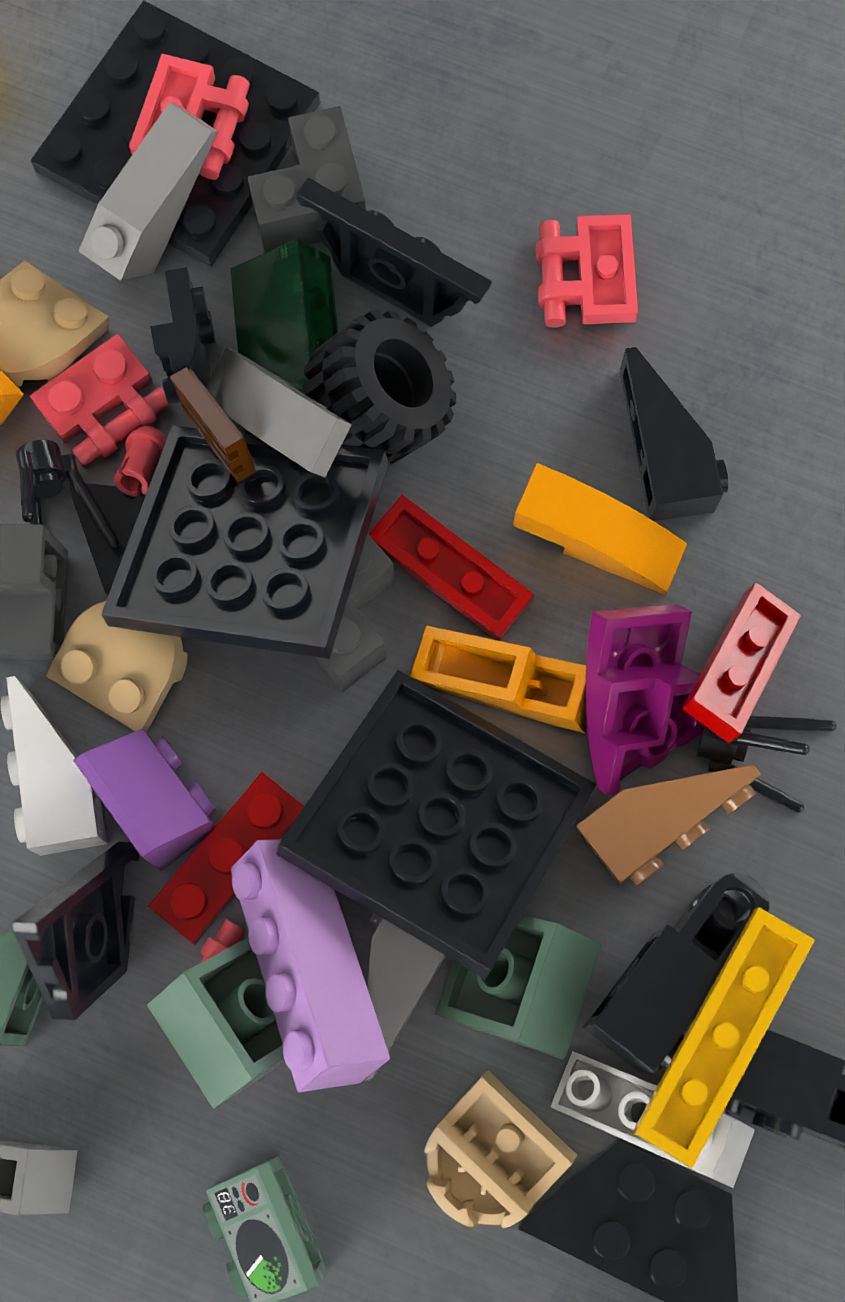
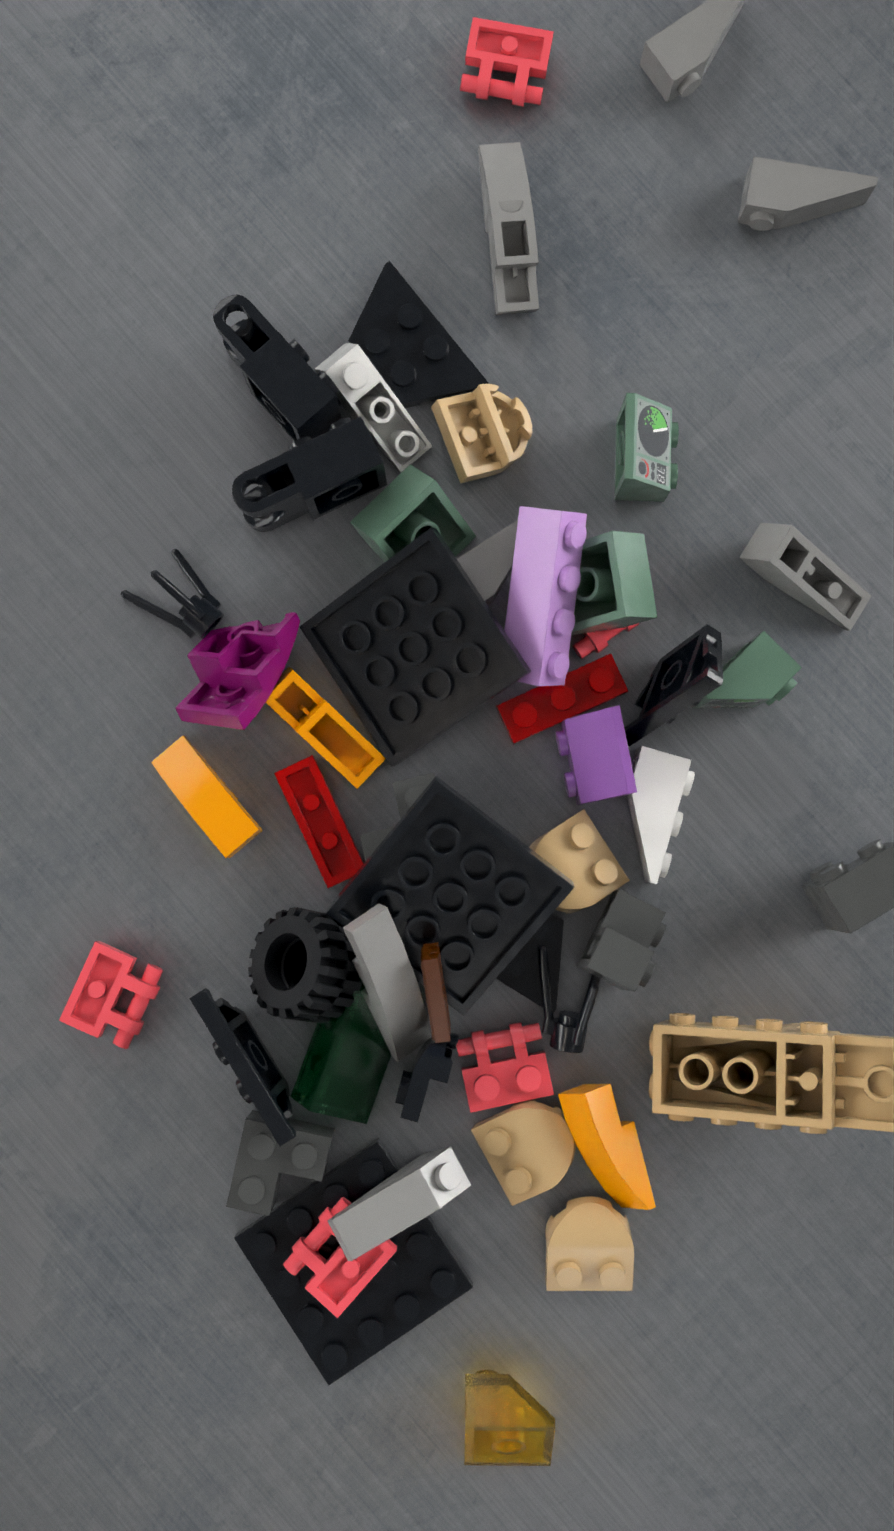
camera: 155 degrees left, 10 degrees up
coral pin [114,426,166,497] -> none
medium nougat slope [576,765,761,886] -> none
black slope [620,347,728,521] -> none
yellow plate [632,907,815,1168] -> none
plate [682,582,801,743] -> none

